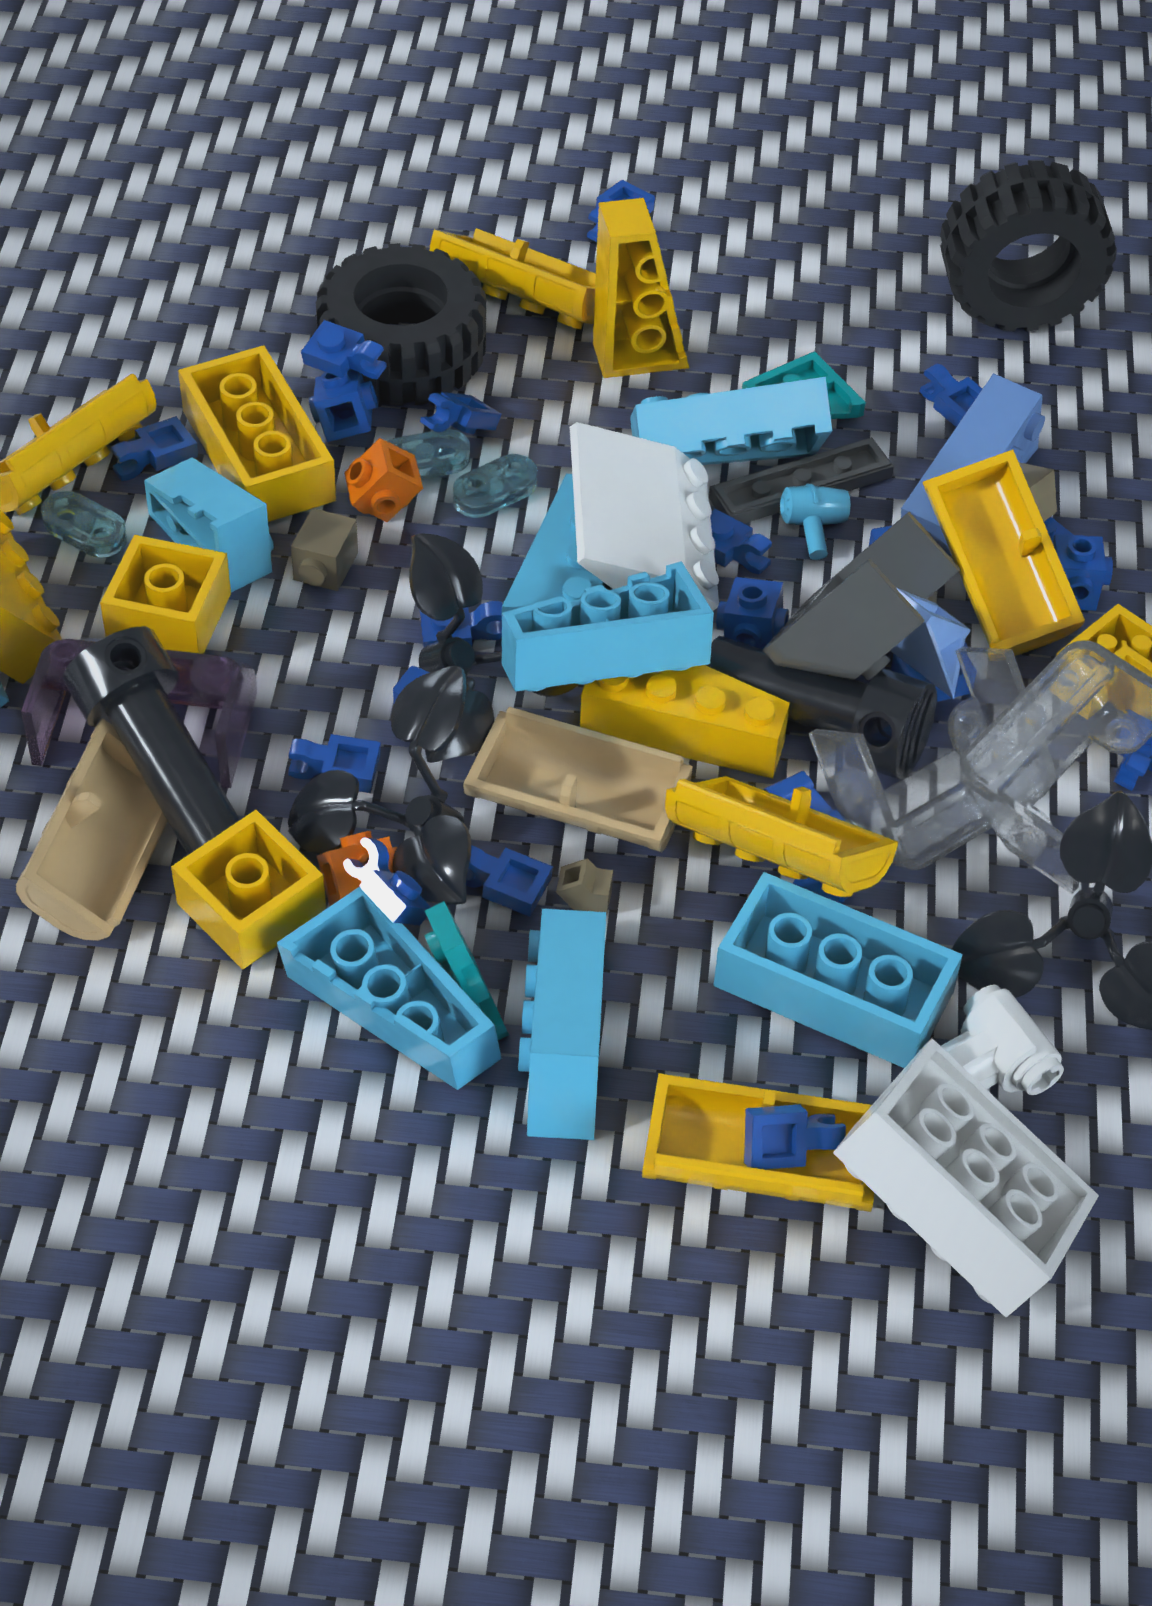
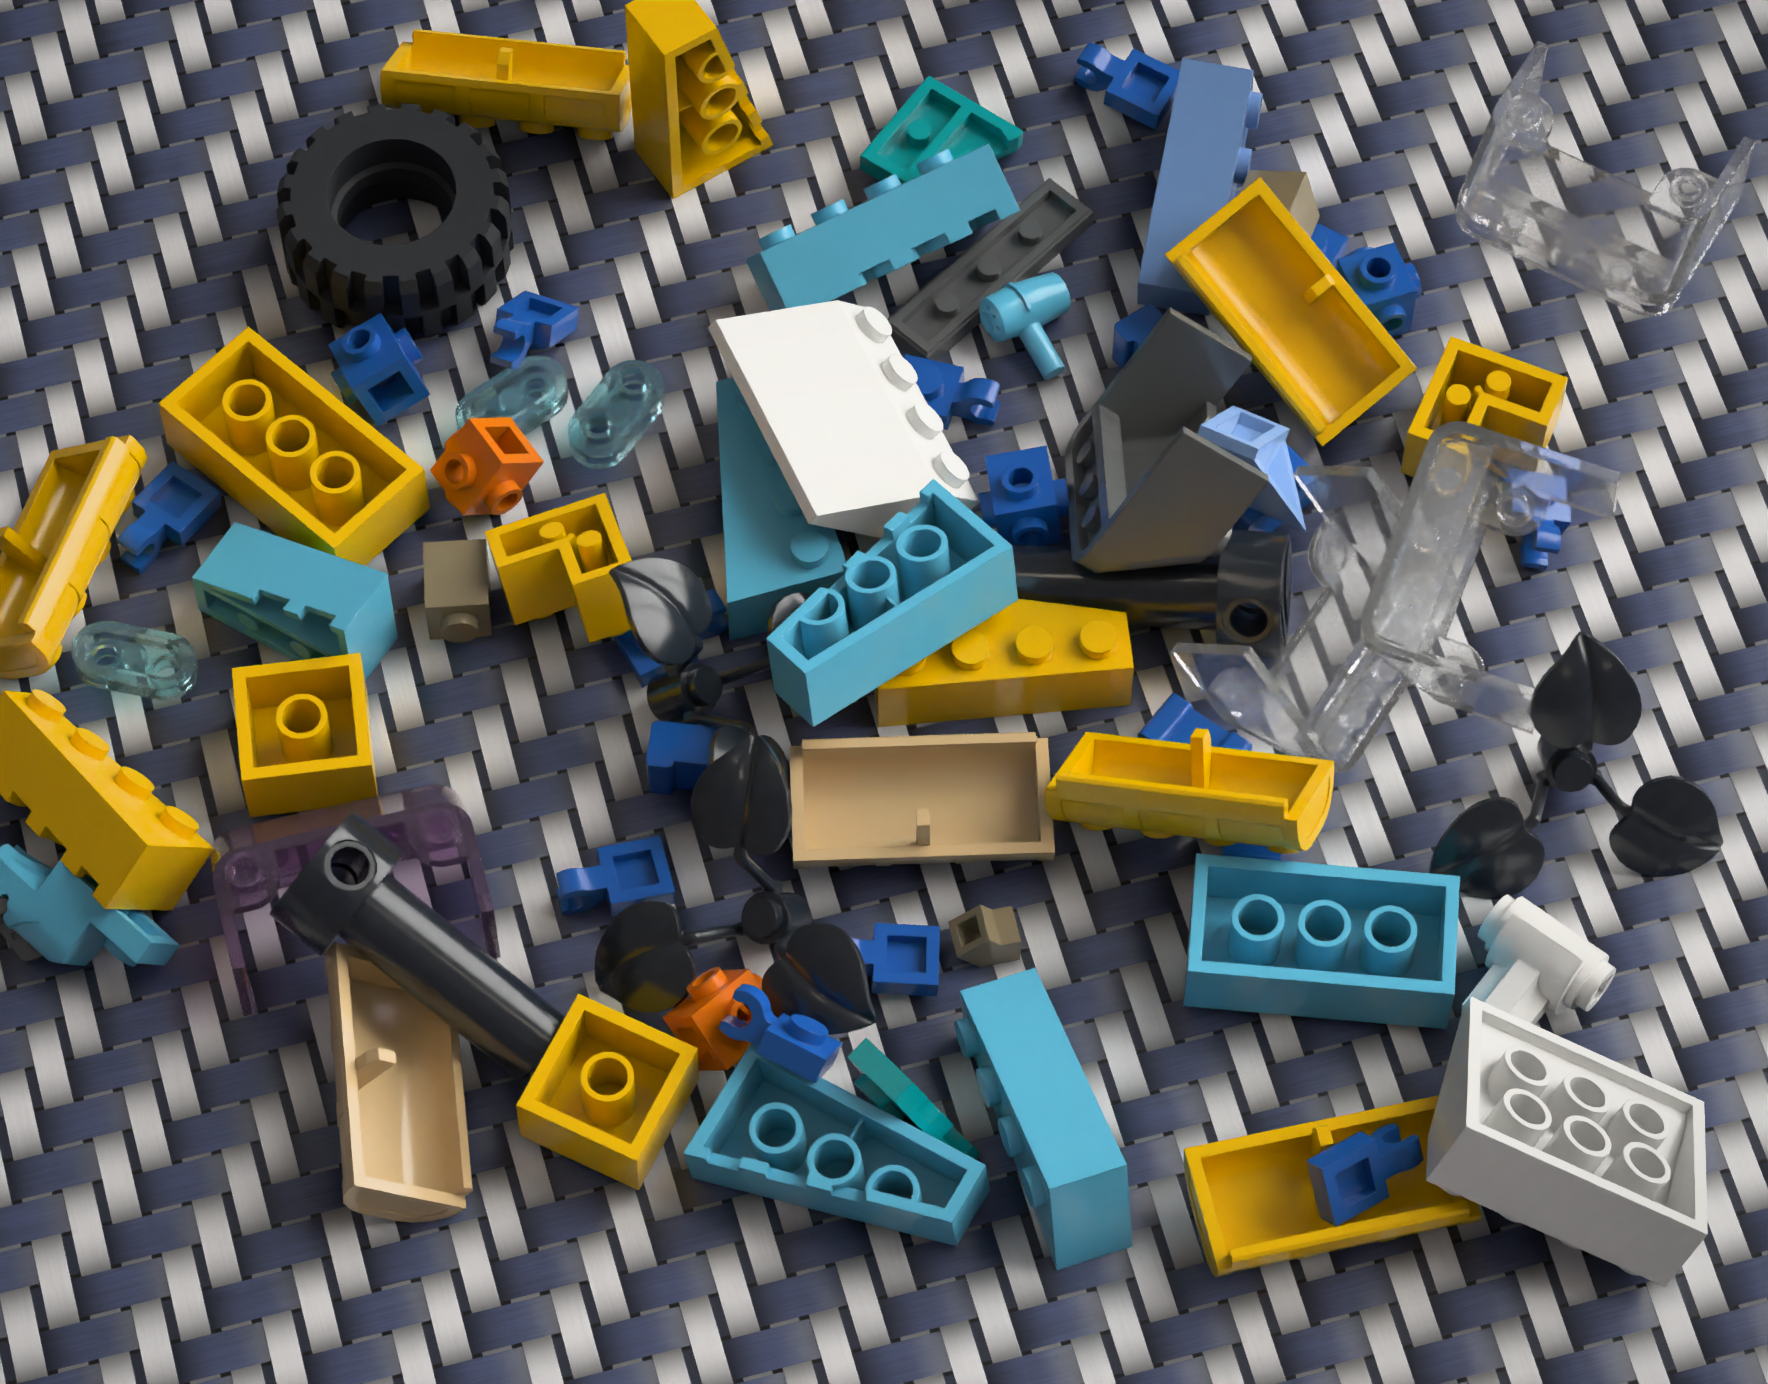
camera: 20 degrees left, 10 degrees up
blue plate [301,320,387,379] -> none
none -> yellow brick [484,493,632,643]

